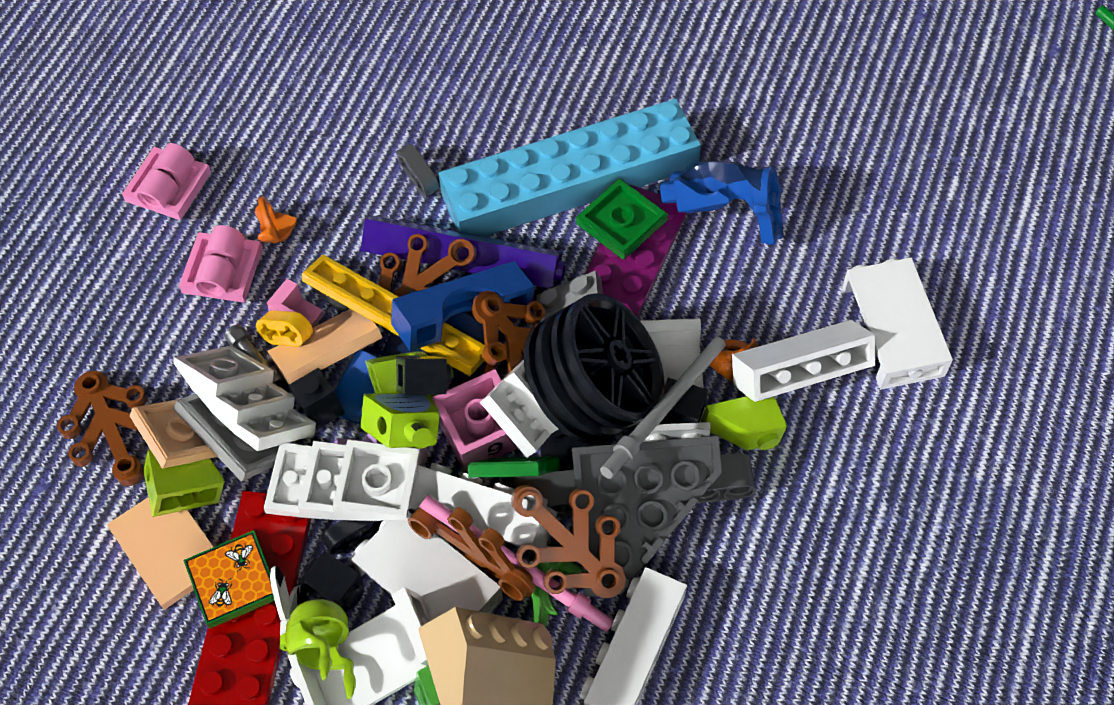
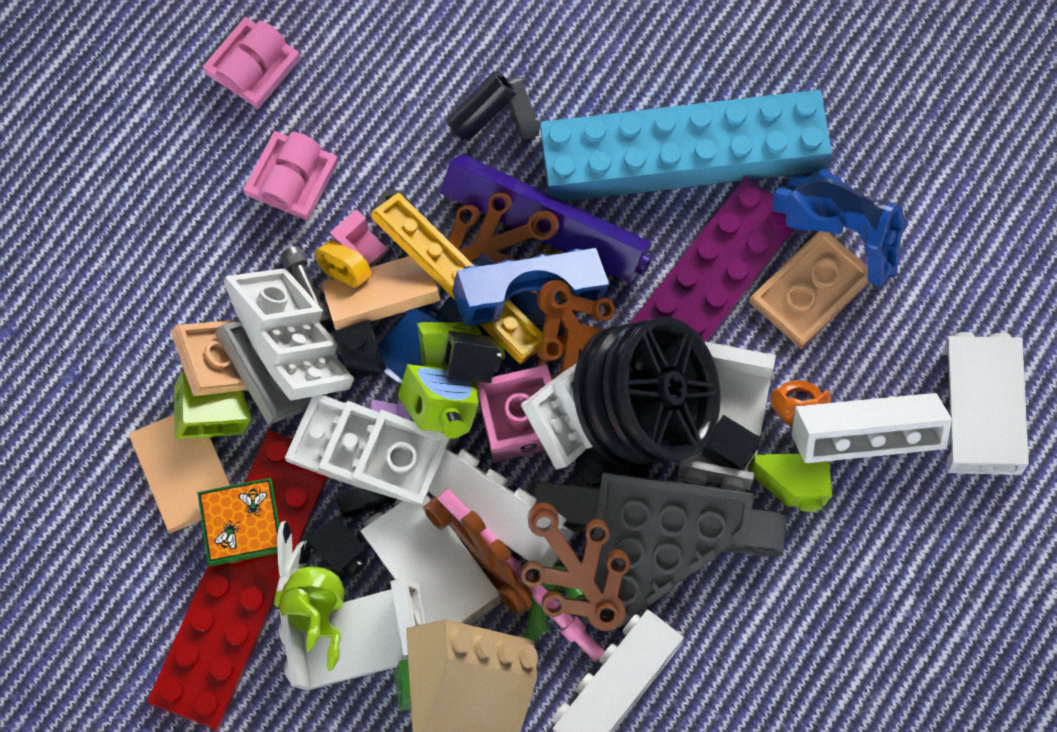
camera: 15 degrees right, 10 degrees up
dark orange plant [57,371,147,486] -> none
orange piece [255,196,297,243] -> none
green tile [468,456,560,478] -> none
light grey plate [536,270,603,322] -> none
green tile [576,178,668,260] -> none
light grey bar [600,337,726,479] -> none
none -> black axle [447,71,517,141]
none -> light nougat tile [749,231,870,350]

